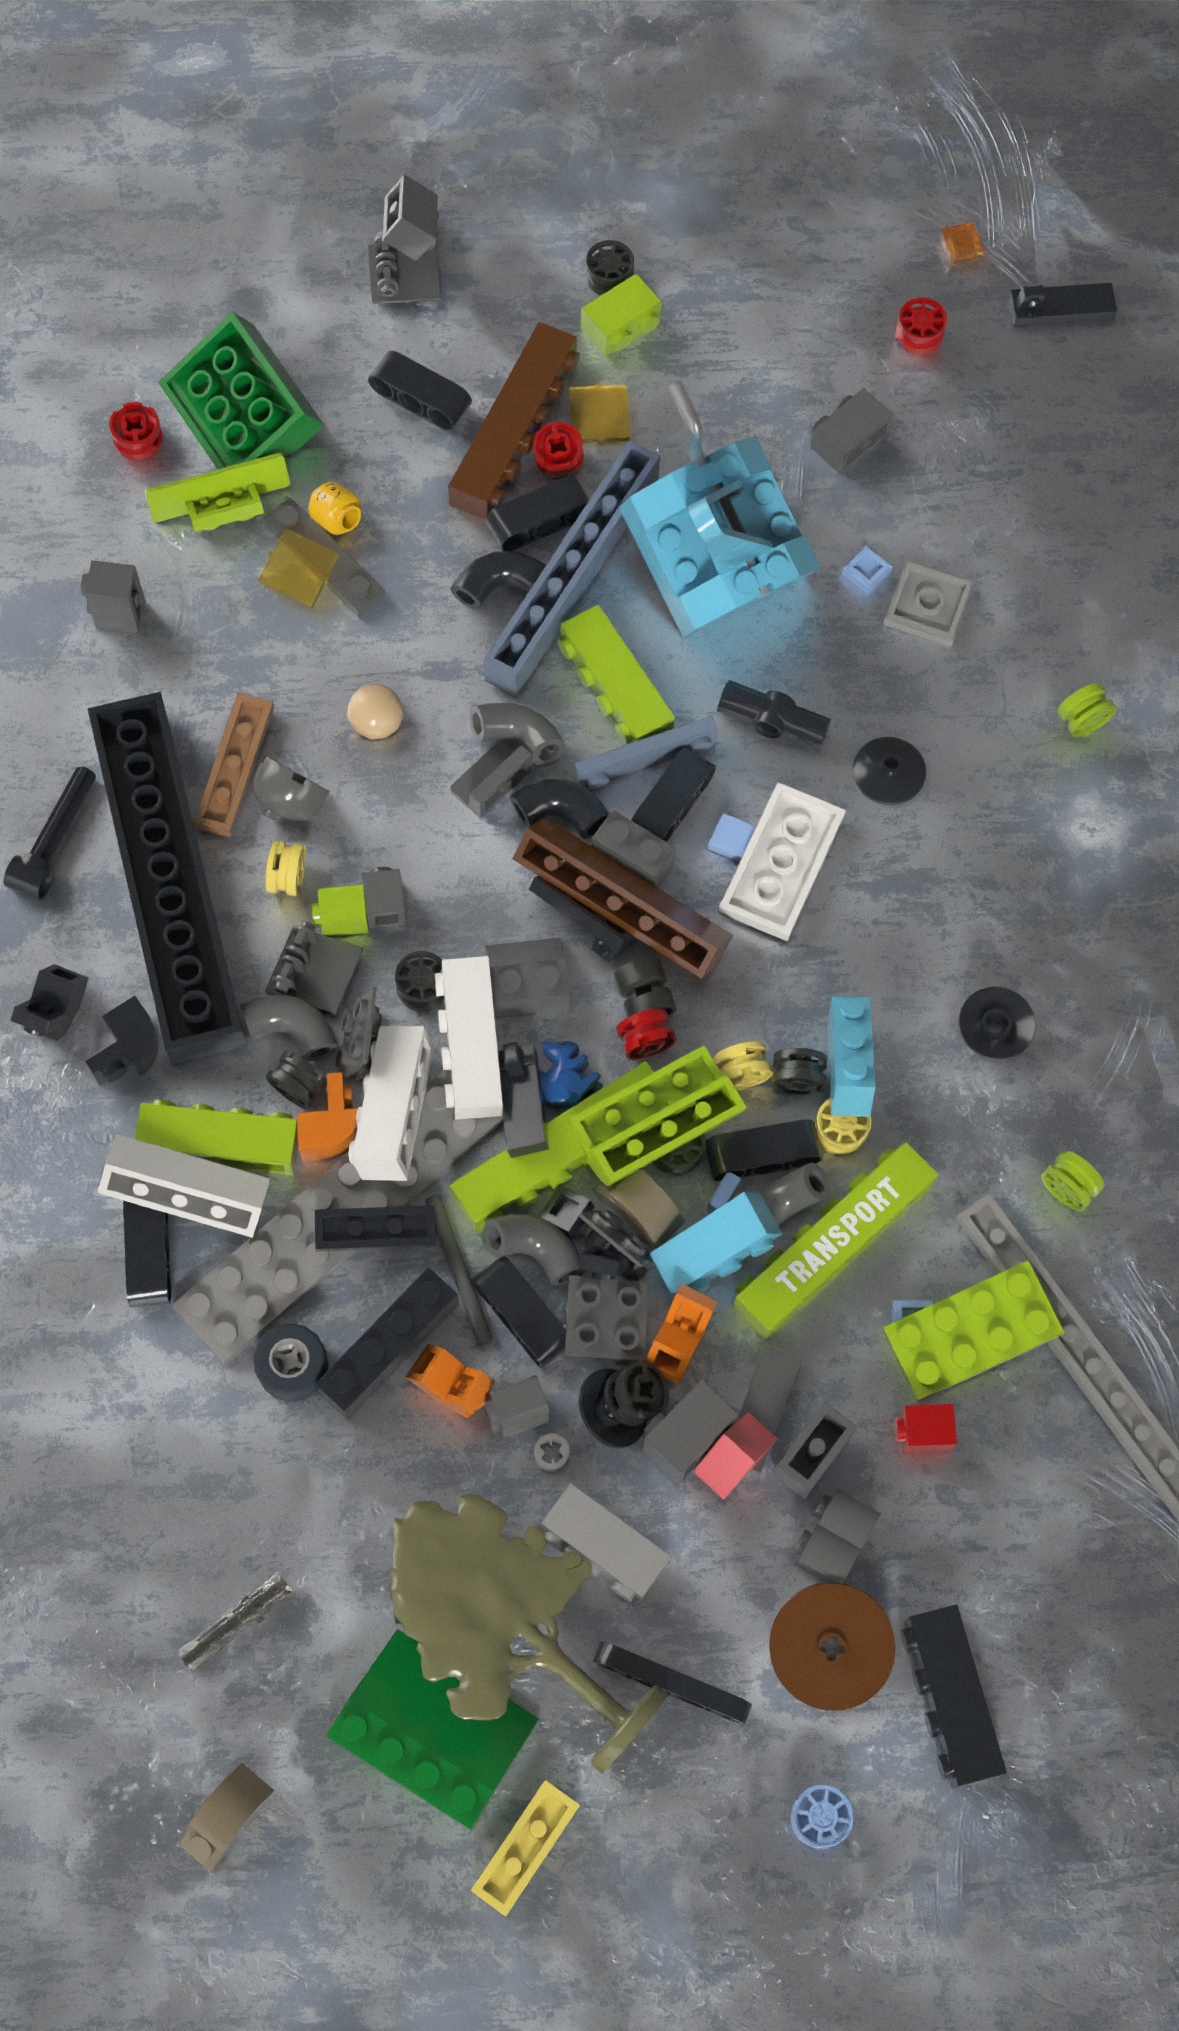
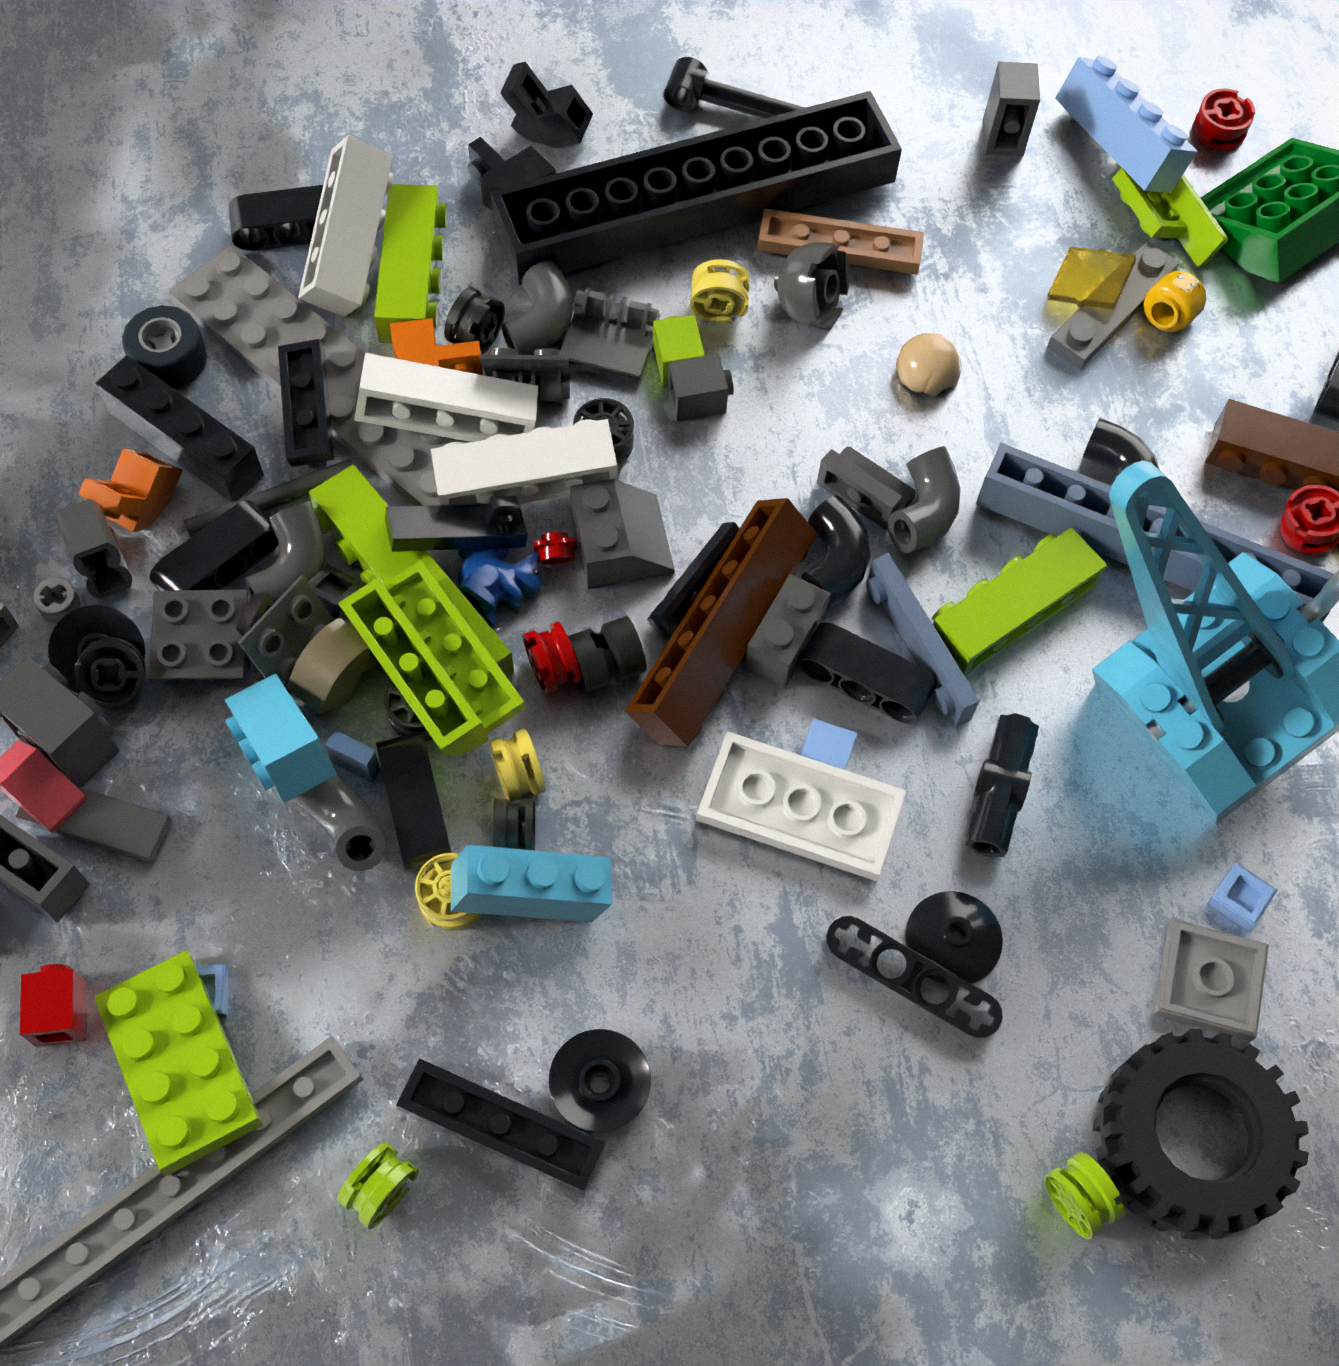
camera: 85 degrees right, 5 degrees down
black beam [485,476,589,551] -> none
orange brick [645,1284,718,1385] -> none
lime brick [733,1142,939,1341] -> none
none -> black plate [396,1058,606,1194]
none -> red plate [533,531,578,565]
none -> black beam [826,916,1003,1038]
none -> light blue brick [1055,56,1198,193]
none -> black tyre [1093,1029,1309,1240]

